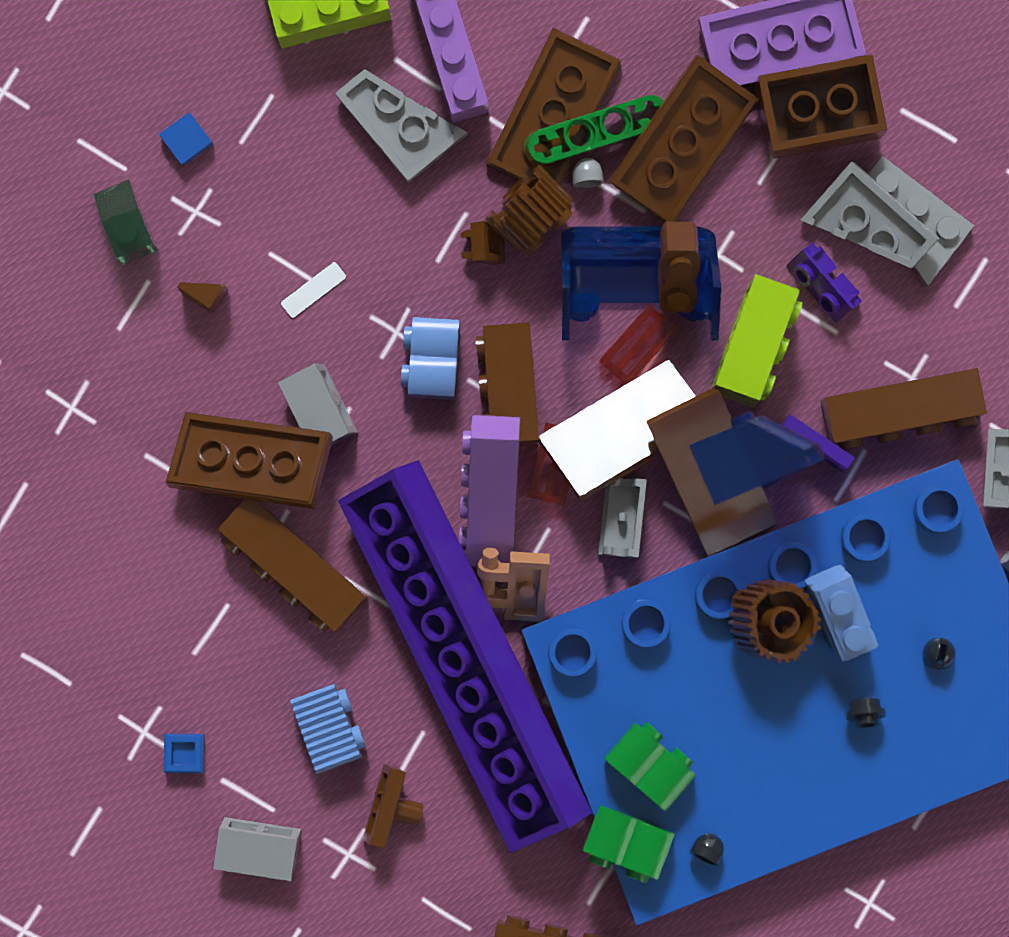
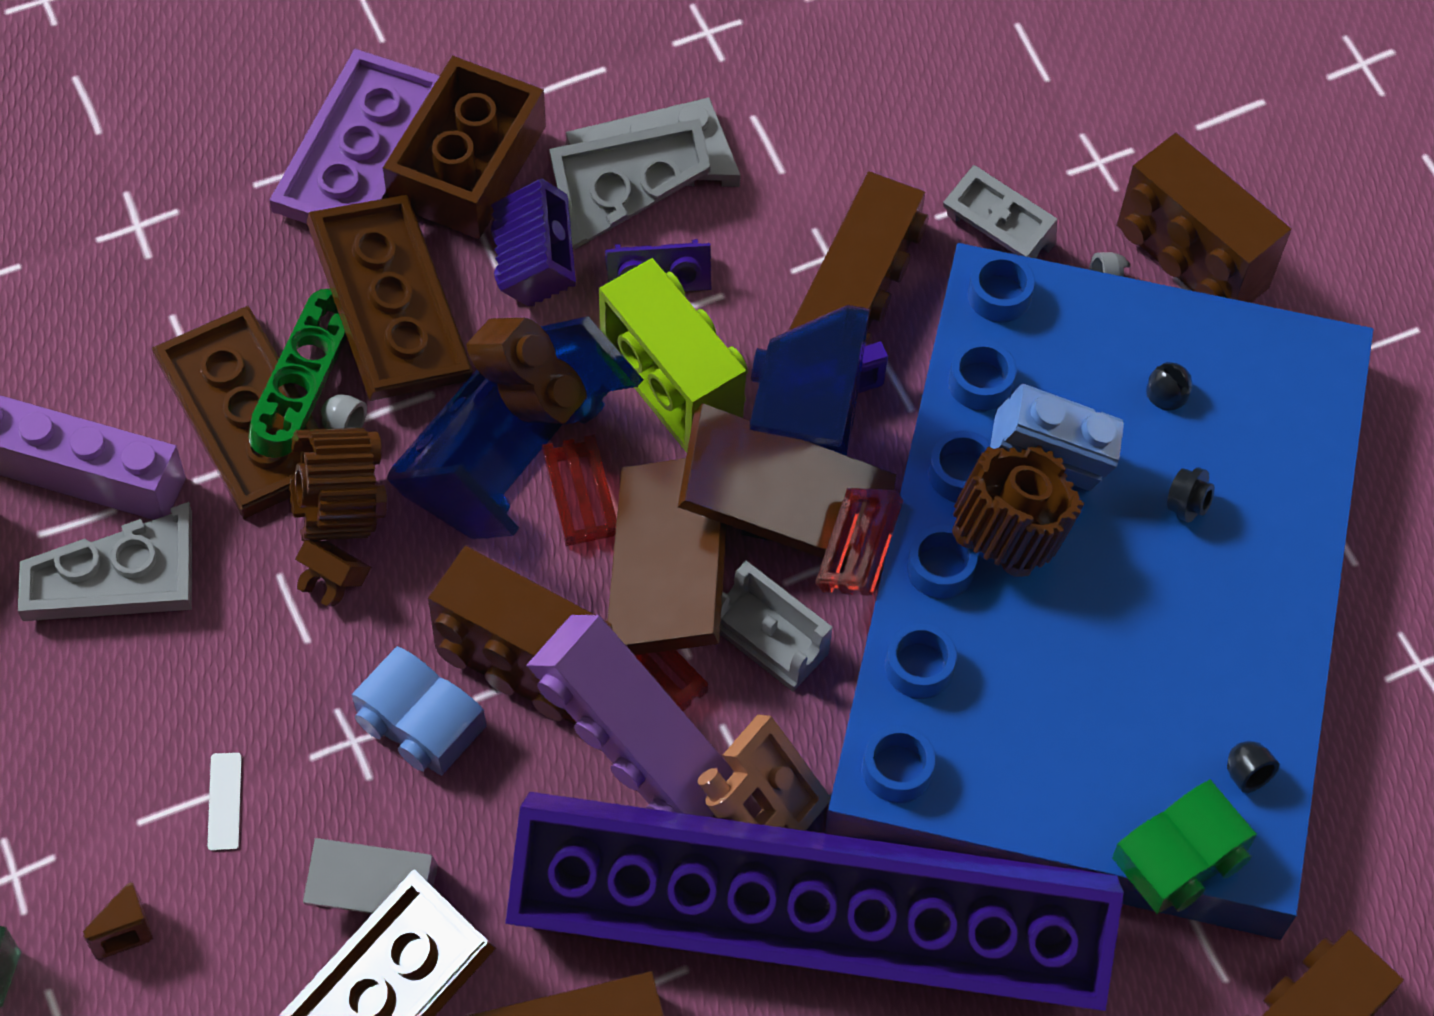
camera: 60 degrees left, 25 degrees down
green brick [603,722,696,811] -> none
none -> dark purple brick [491,178,576,306]
none -> tile [815,488,903,596]

